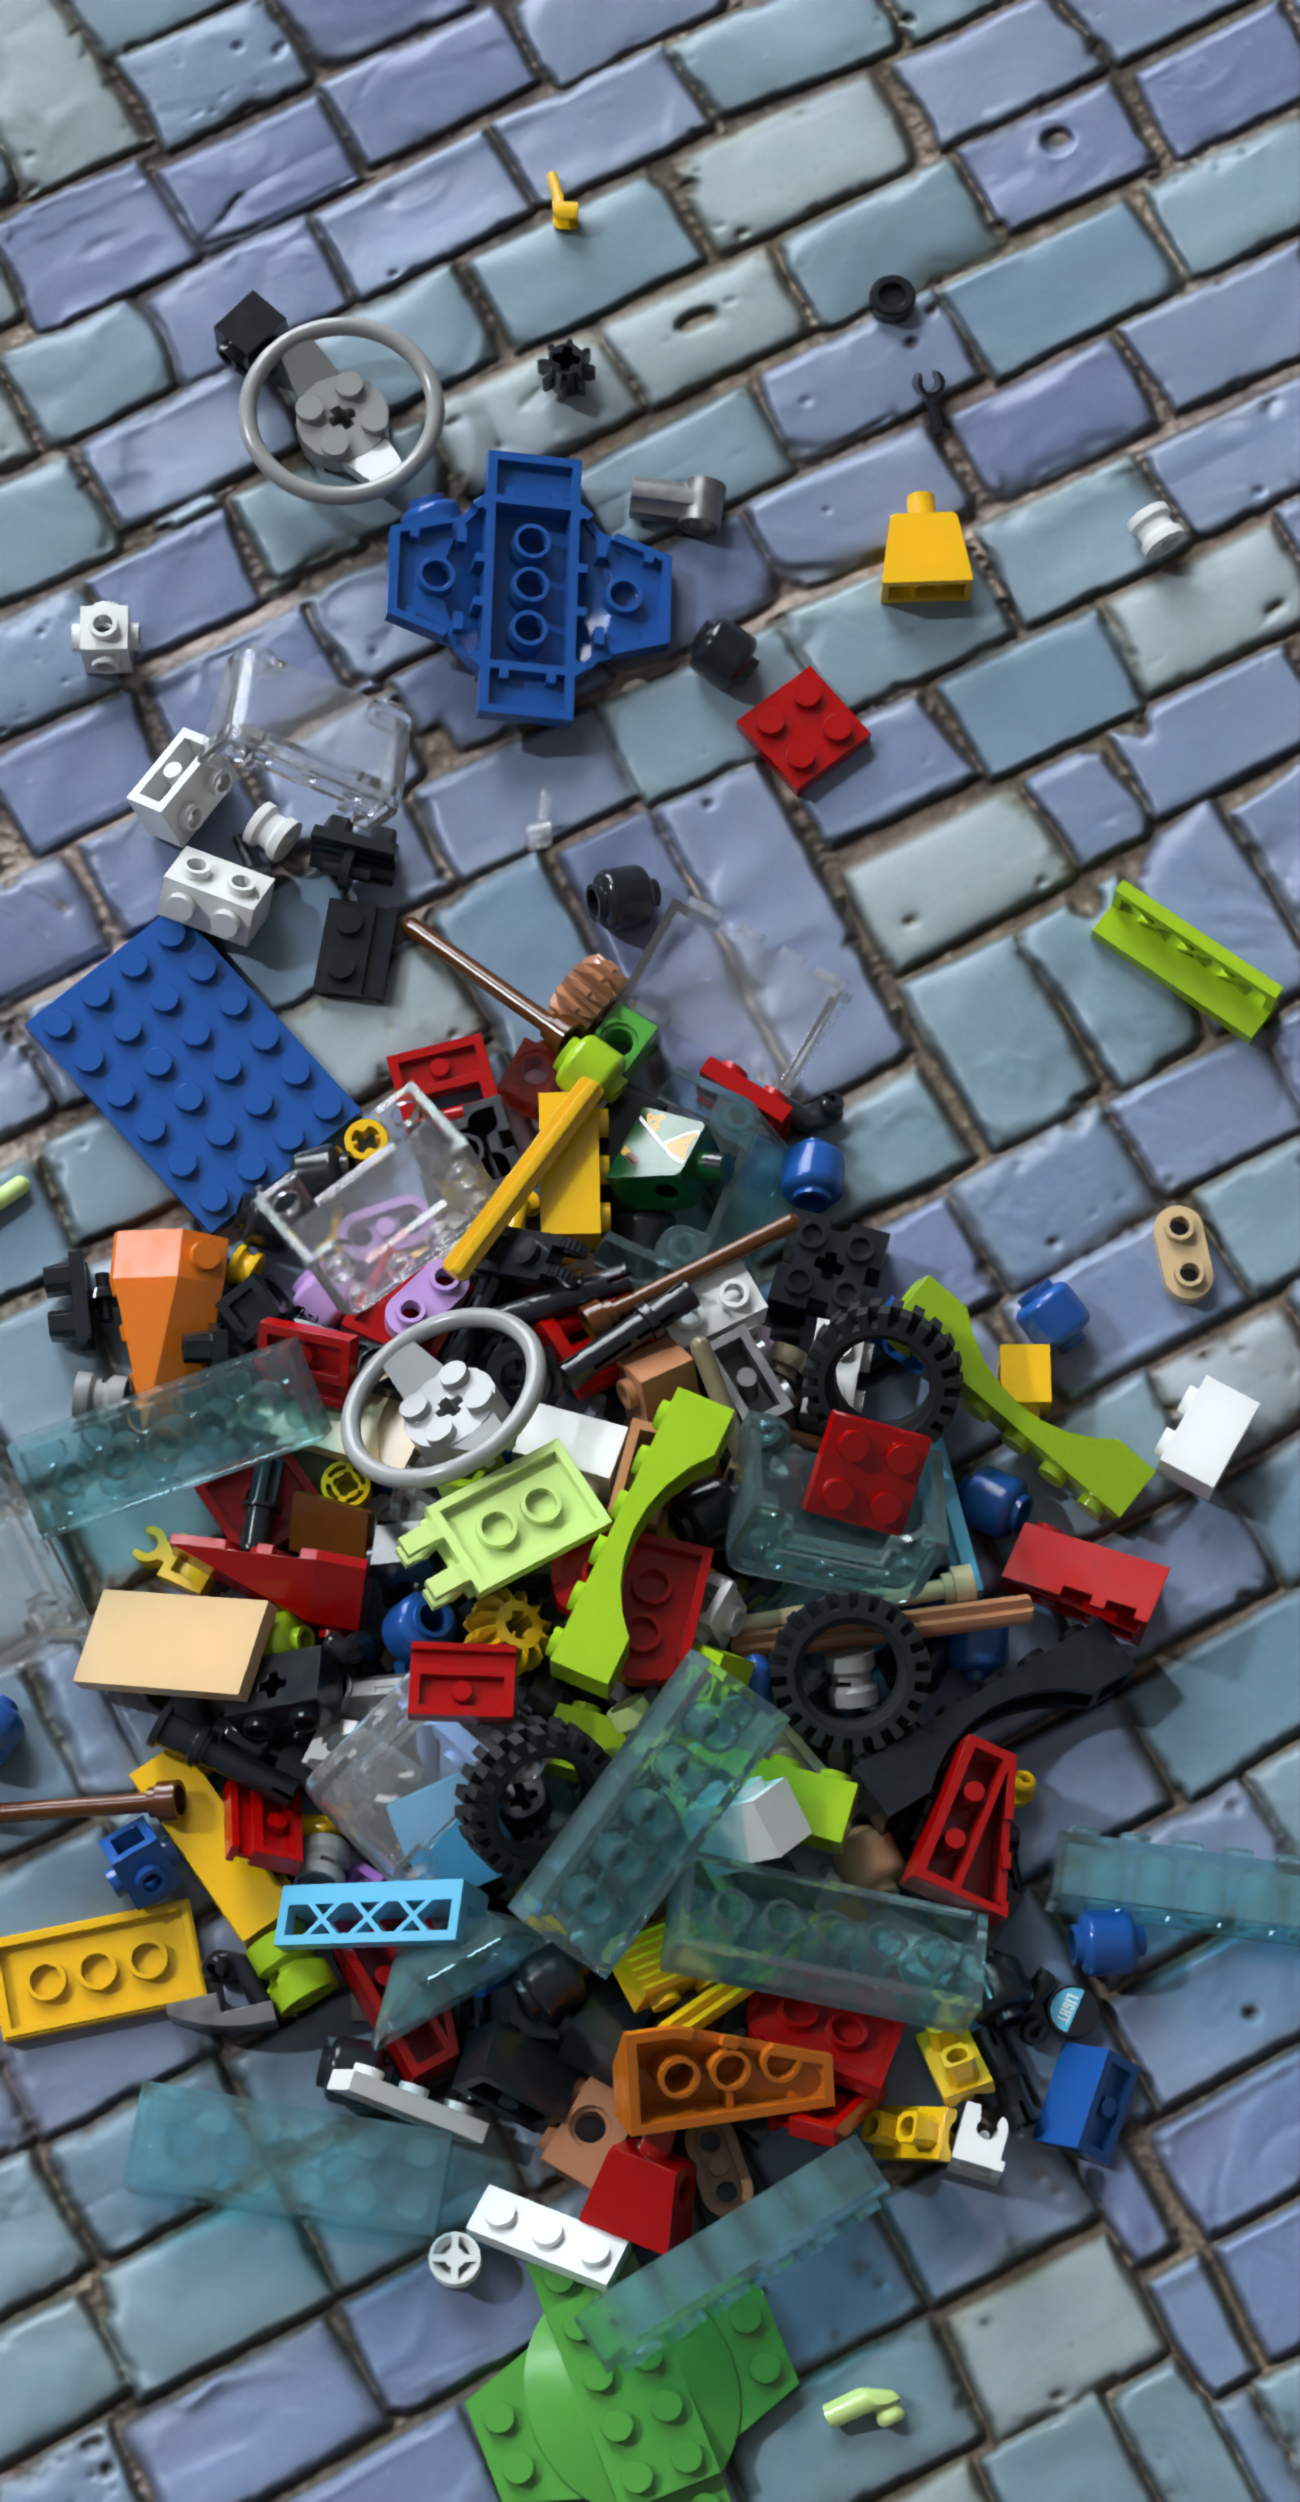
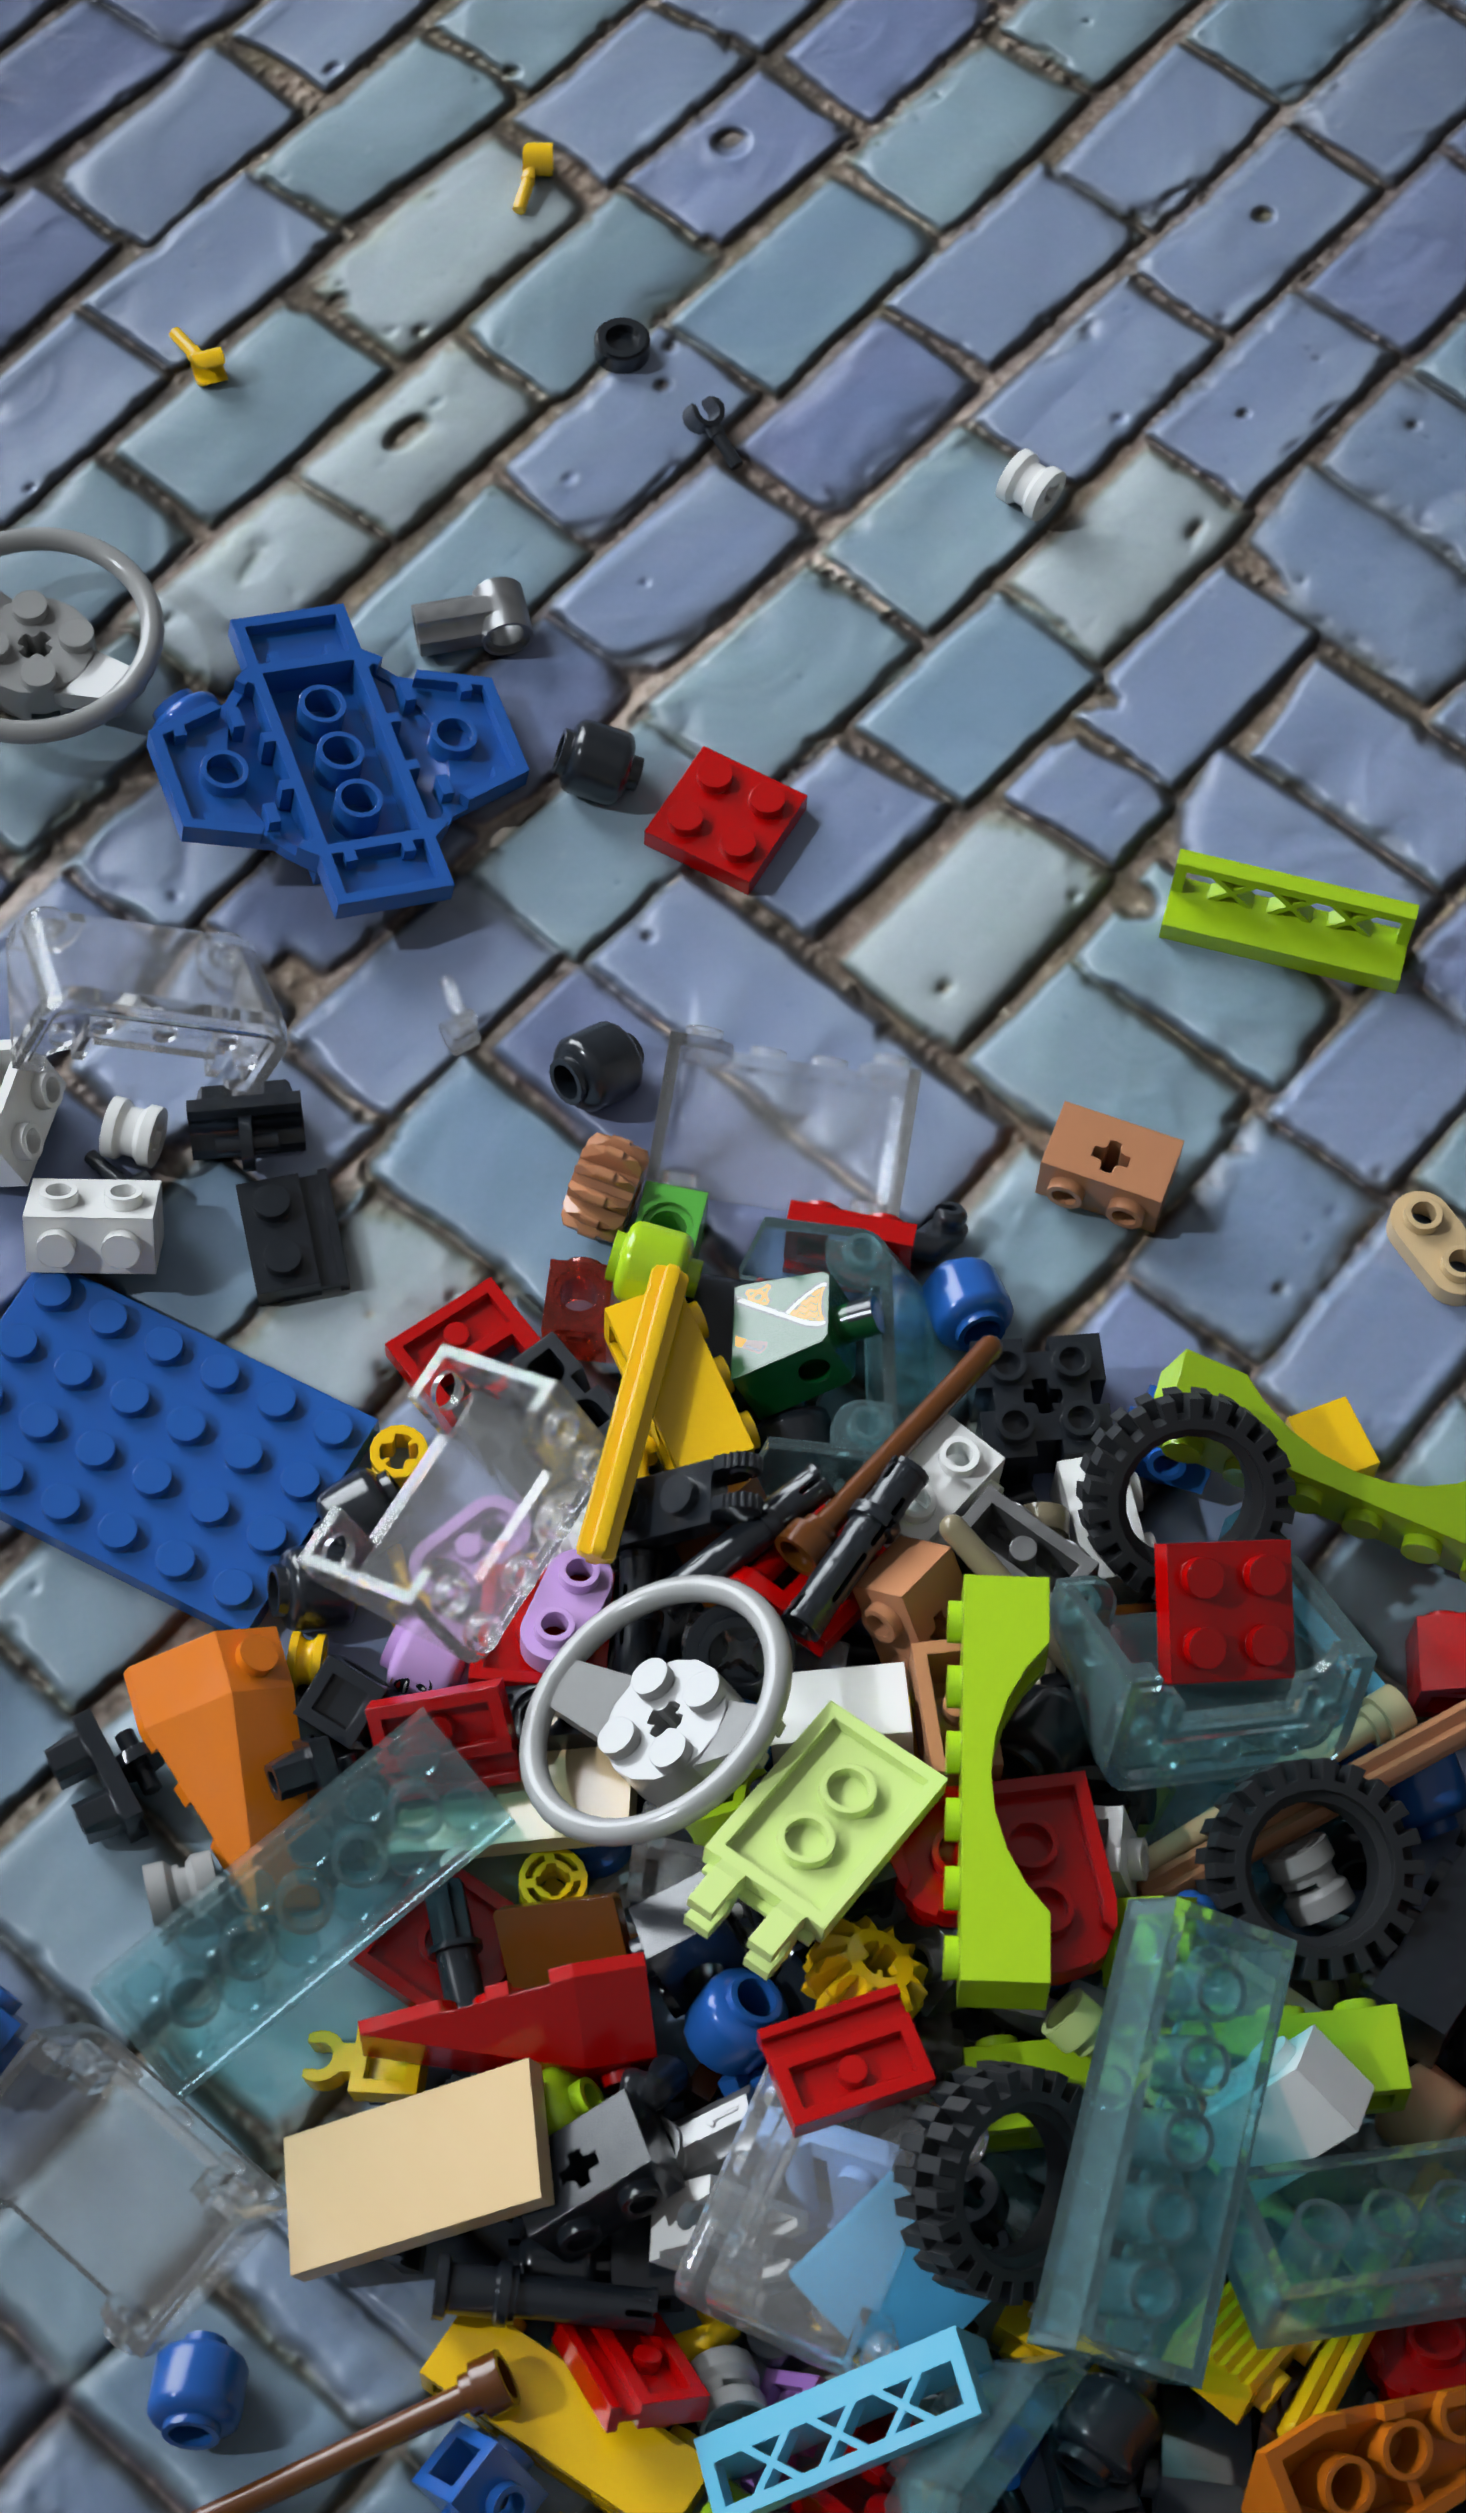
camera: 25 degrees left, 10 degrees down
reddish brown piece [402,917,585,1056] -> none
black gear [537,339,596,401] -> none
yellow torso [880,491,973,604] -> none
blue head [957,1465,1033,1539] -> none
blue head [1016,1279,1090,1355] -> none
none -> yellow hand [512,142,553,215]
none -> nougat brick [1035,1101,1185,1233]

